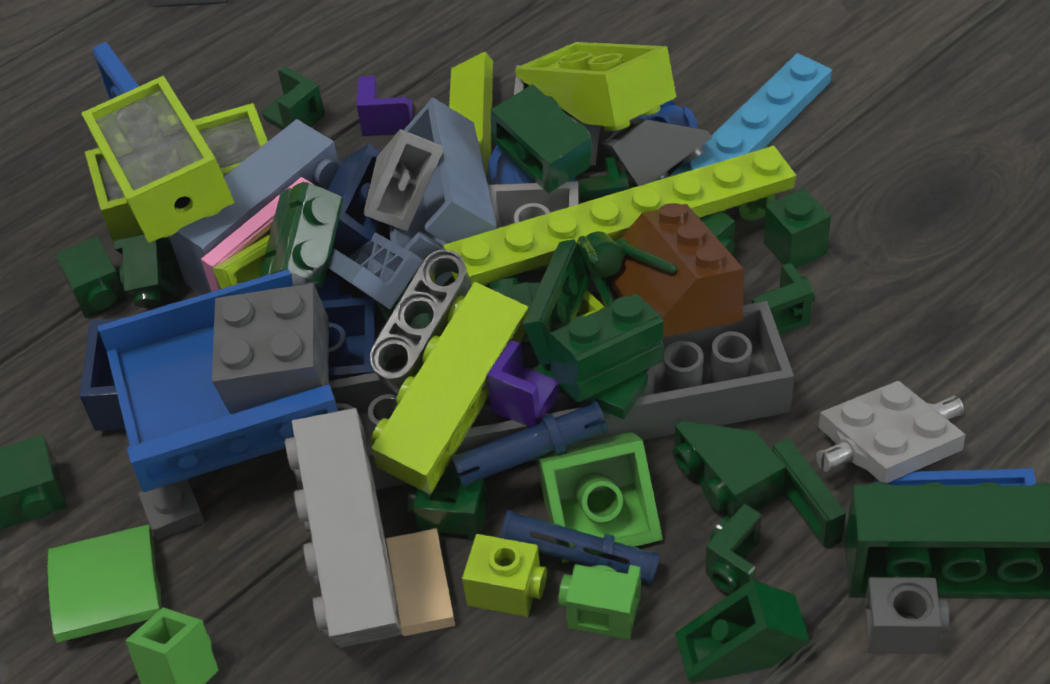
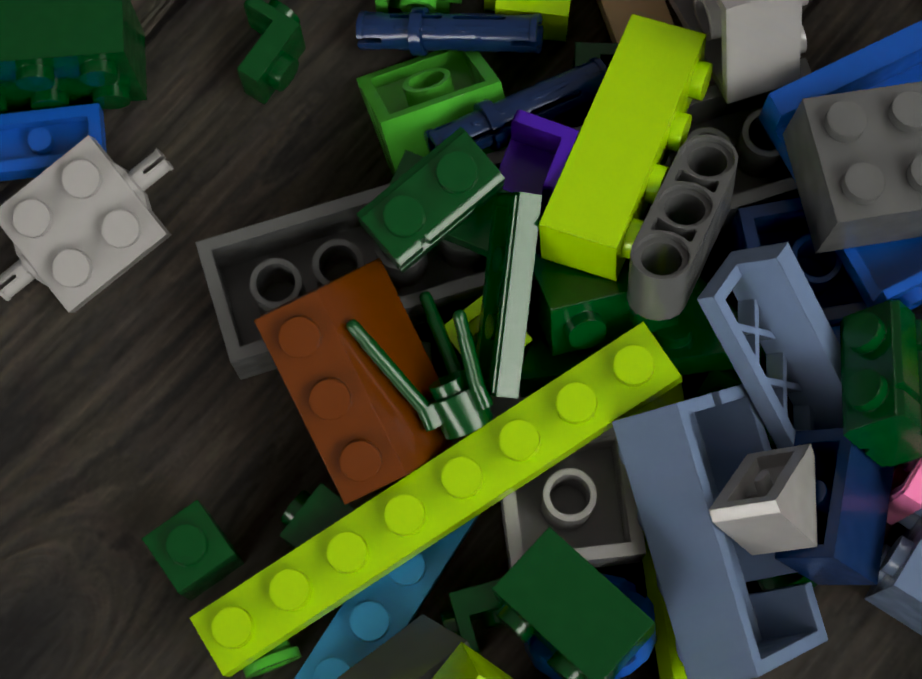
camera: 170 degrees right, 25 degrees up
dark green slope [672,421,786,518] -> none
dark green bracket [752,263,815,335] -> none
dark green tile [772,437,846,549] -> none

